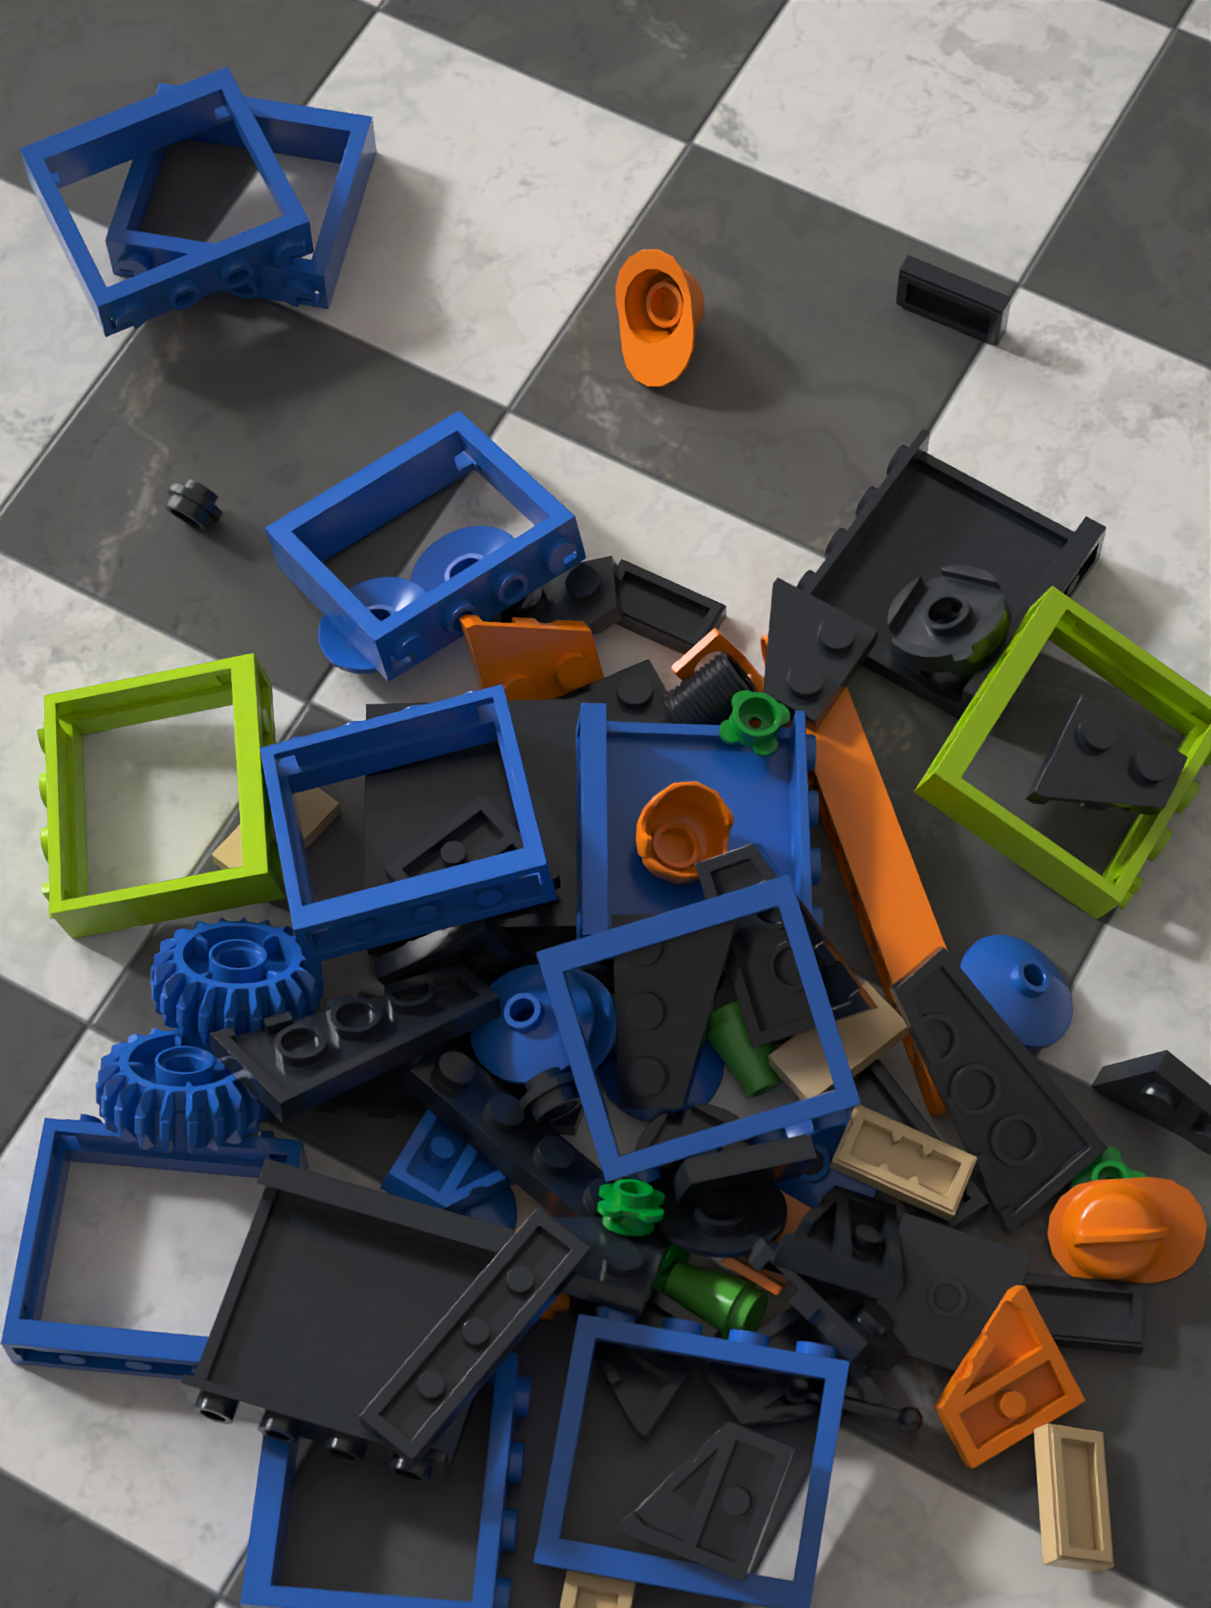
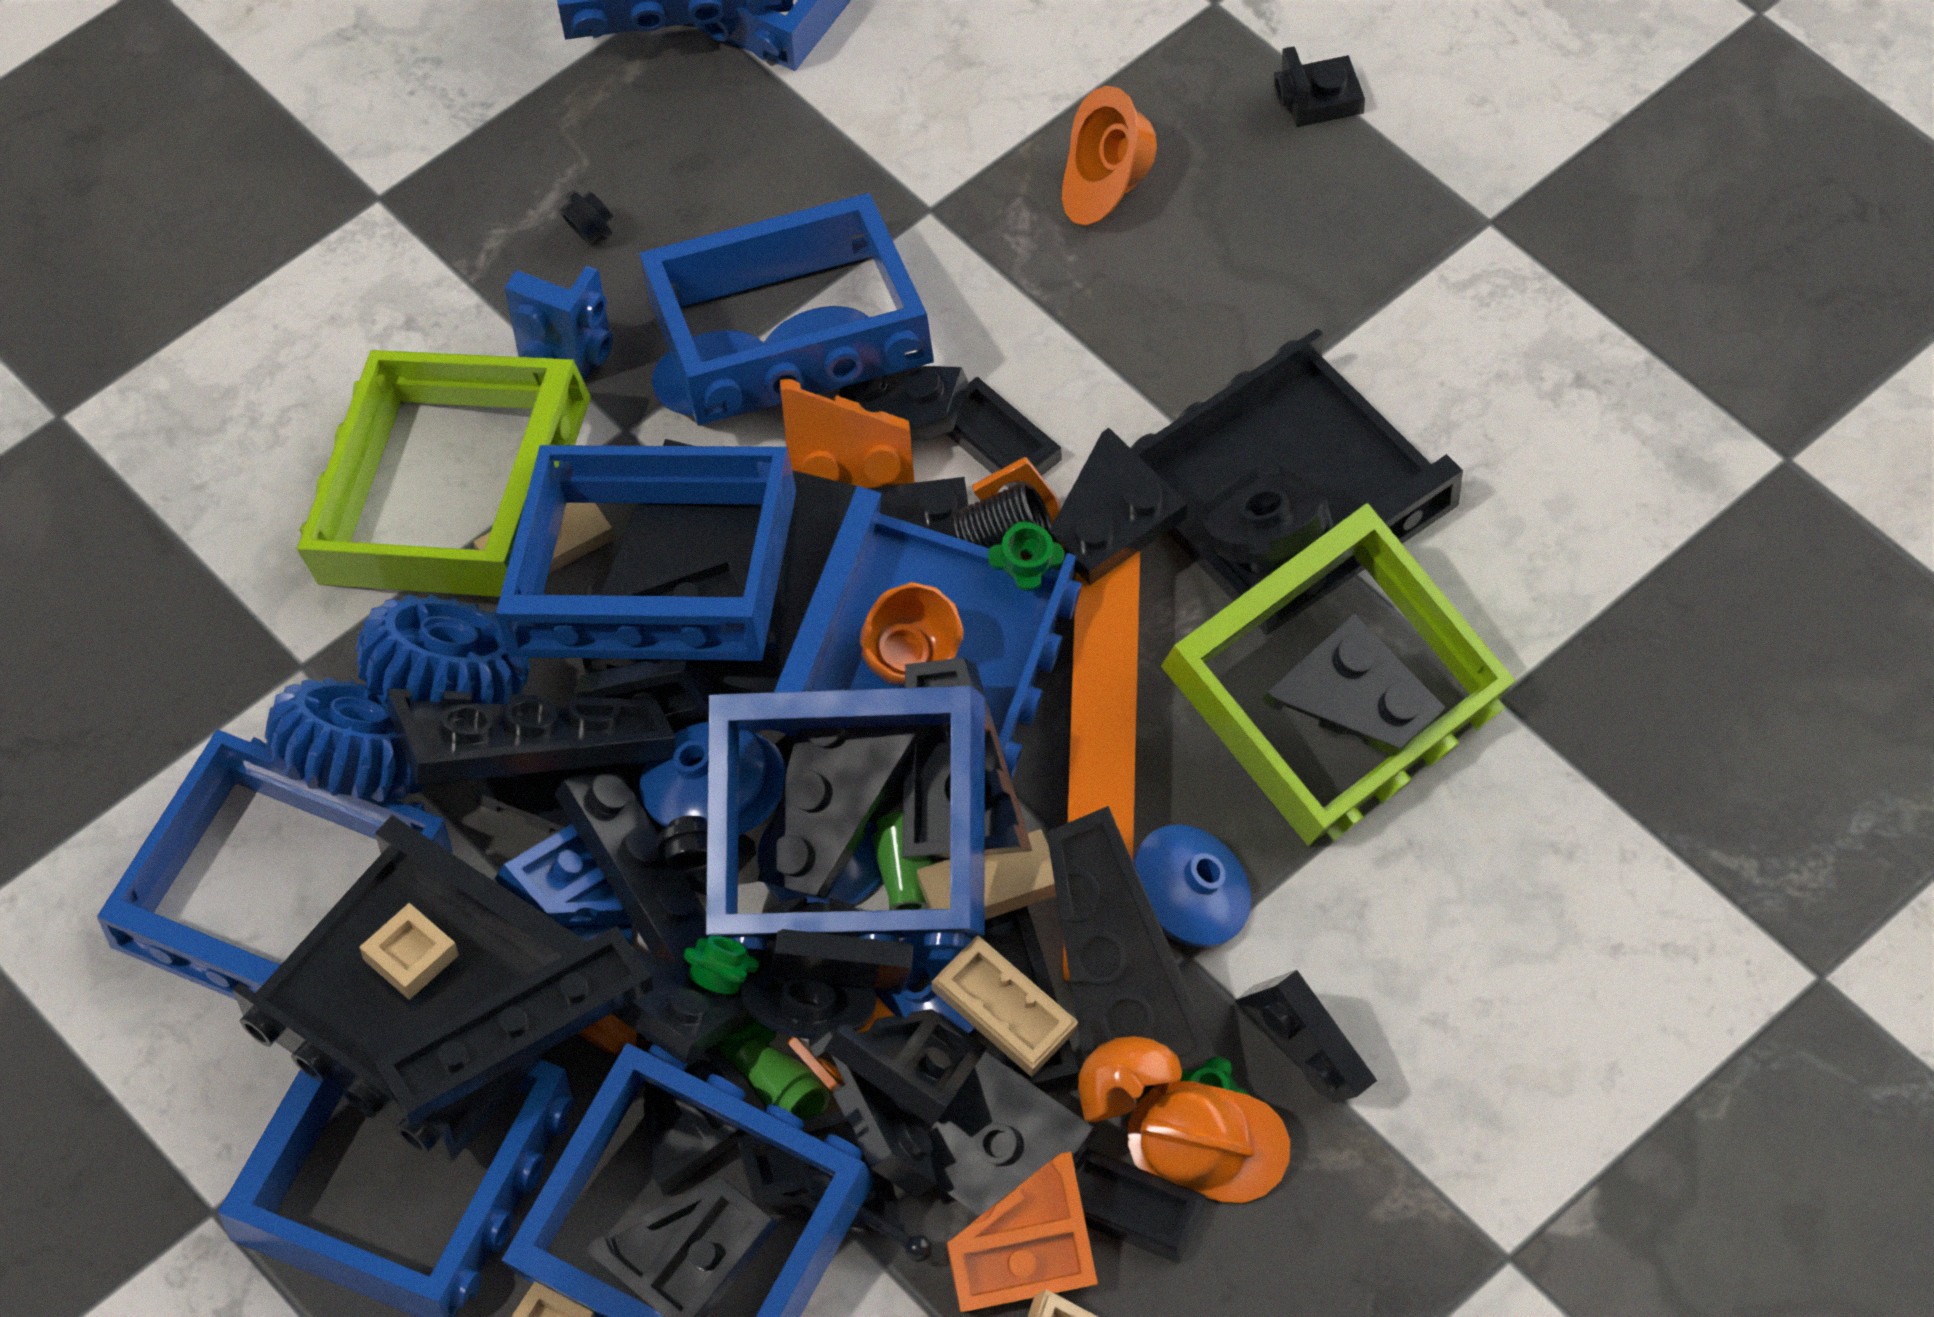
camera: 20 degrees right, 5 degrees down
black tile [896,255,1012,345] -> none
none -> tan plate [359,903,459,1000]
none -> blue bracket [504,266,613,382]
none -> orange hair [1078,1036,1182,1123]
none -> black bracket [1274,46,1365,127]

